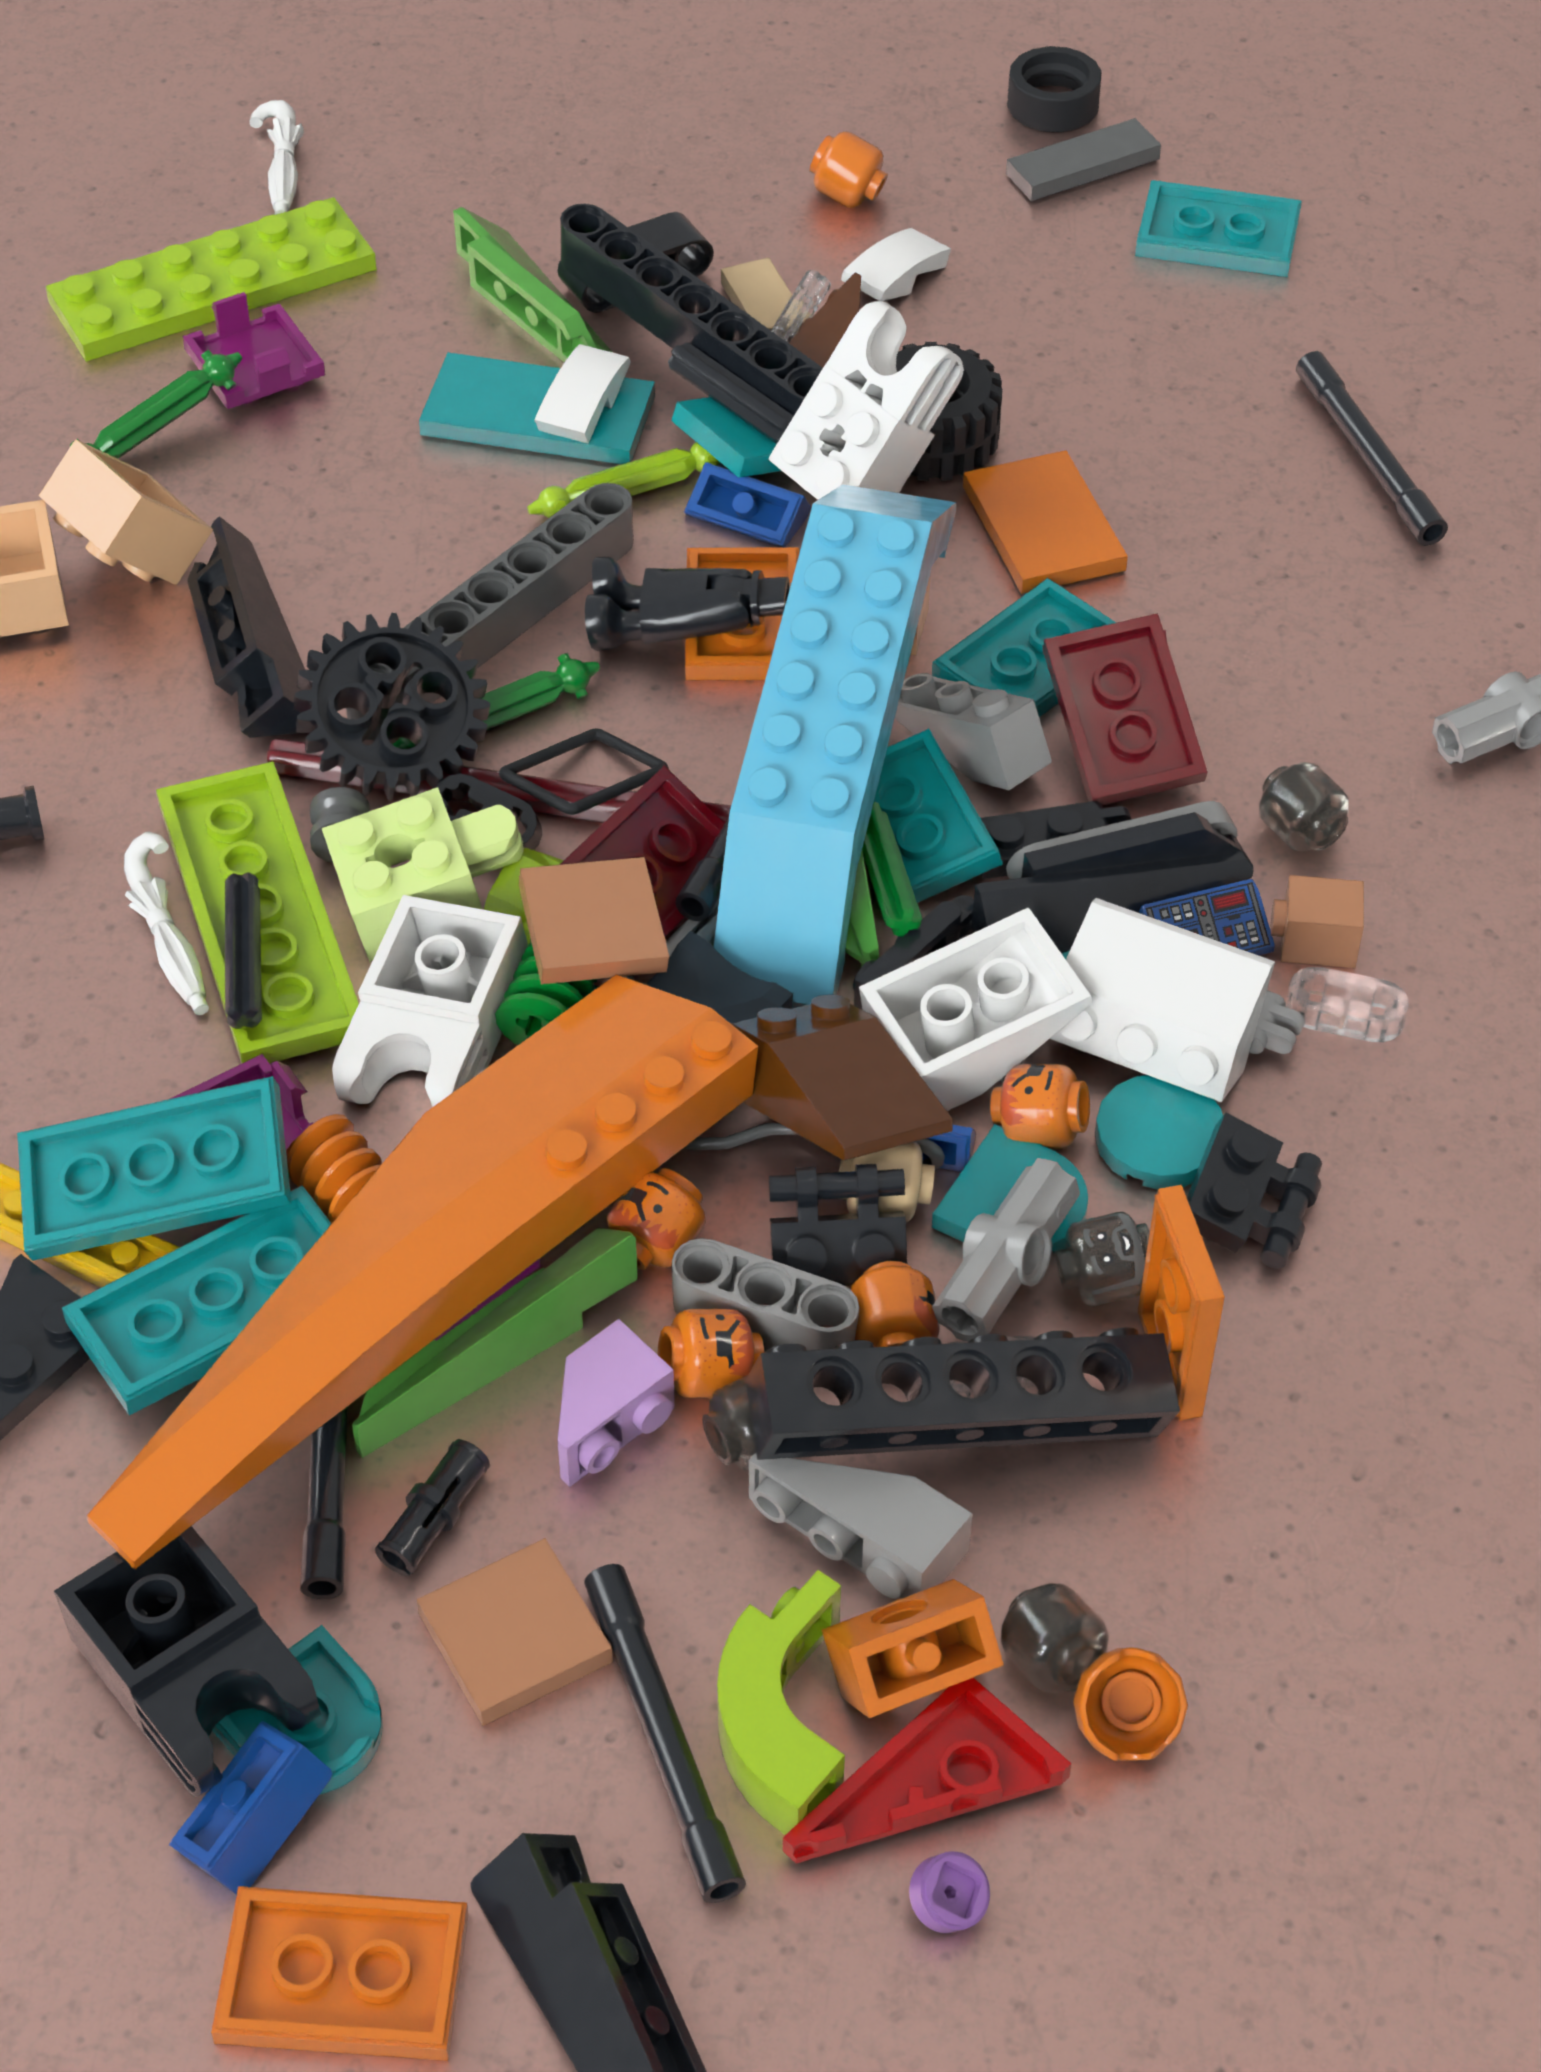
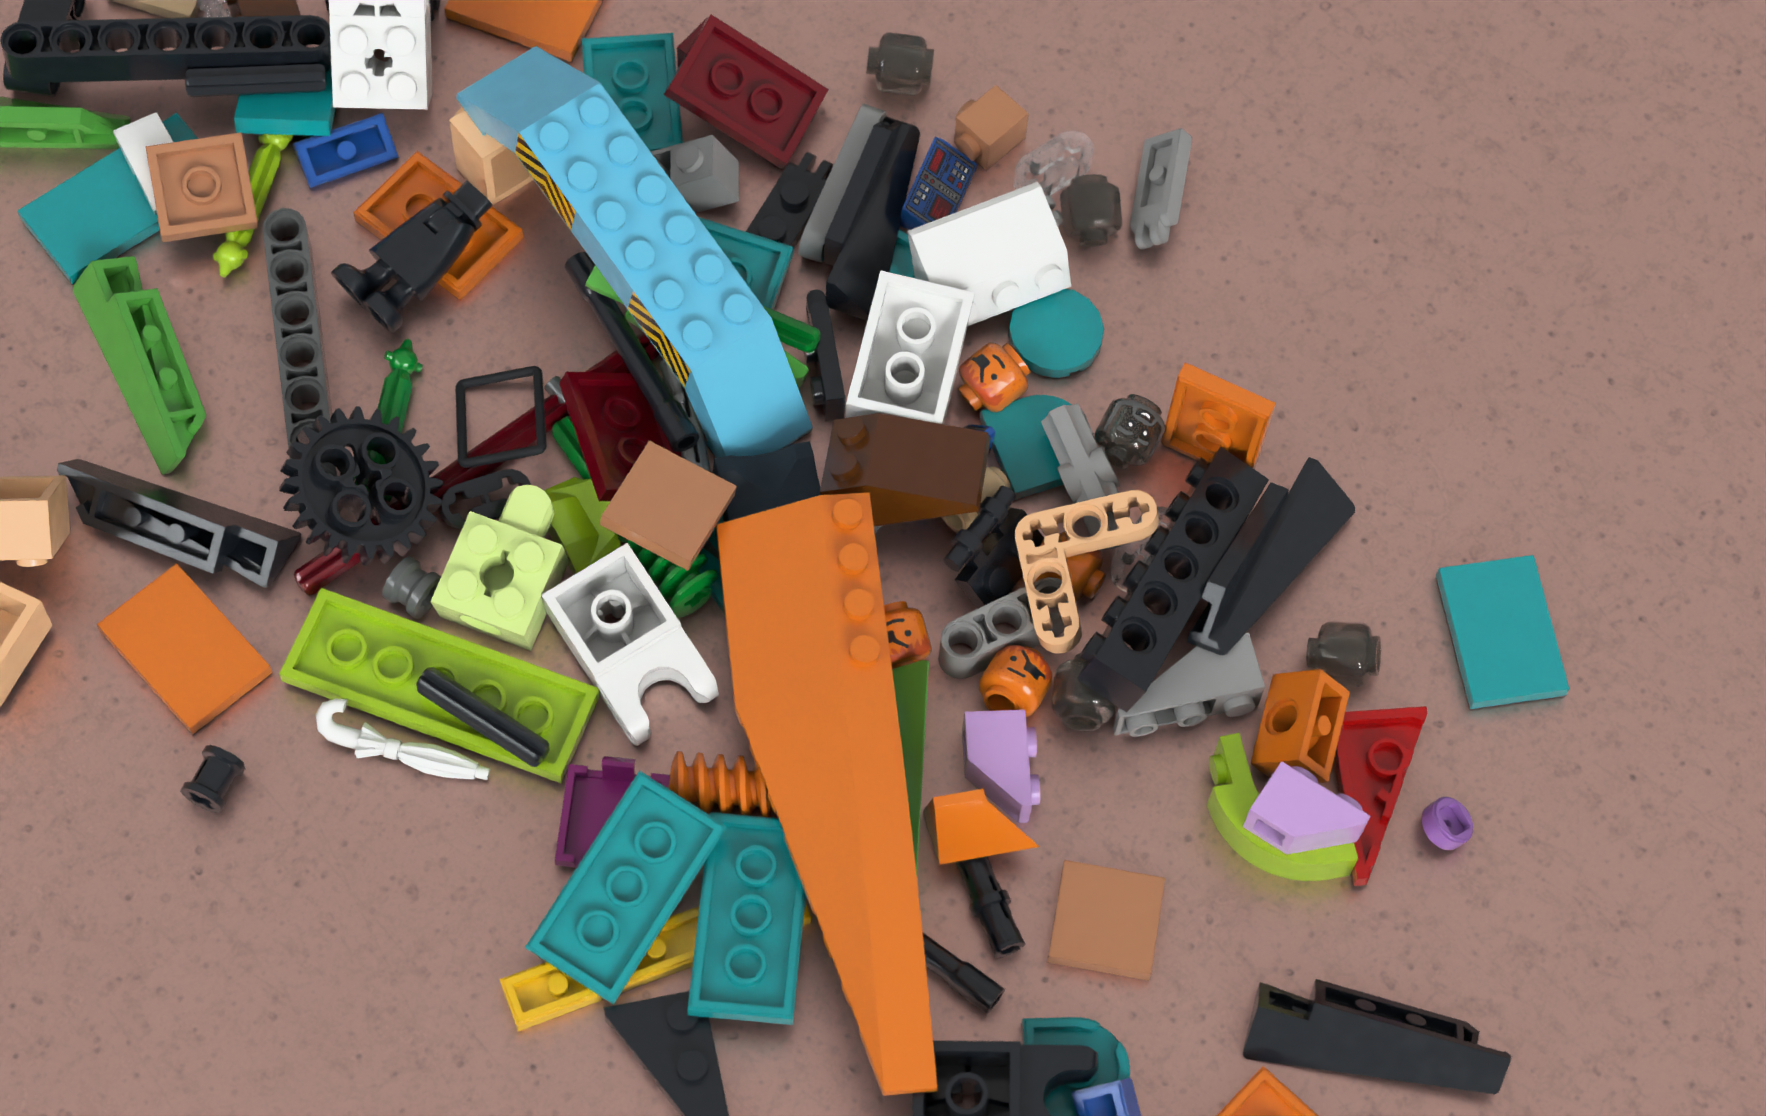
camera: 55 degrees left, 15 degrees up
black piece [584,1564,746,1903] -> none
orange hair [1073,1647,1188,1761] -> none
black plate [1187,1112,1322,1269] -> none
none -> bright green wedge [73,256,207,475]
none -> orange tile [97,563,273,735]
none -> nougat tile [145,133,258,242]
none -> orange slope [923,788,1040,865]
none -> light nougat beam [1015,490,1159,654]
none -> clear smoke head [1060,175,1123,247]
none -> light grey hinge [1130,128,1192,249]
none -> black wedge [1187,457,1355,655]
none -> lavender slope [1243,761,1371,854]
none -> teal tile [1436,555,1570,709]

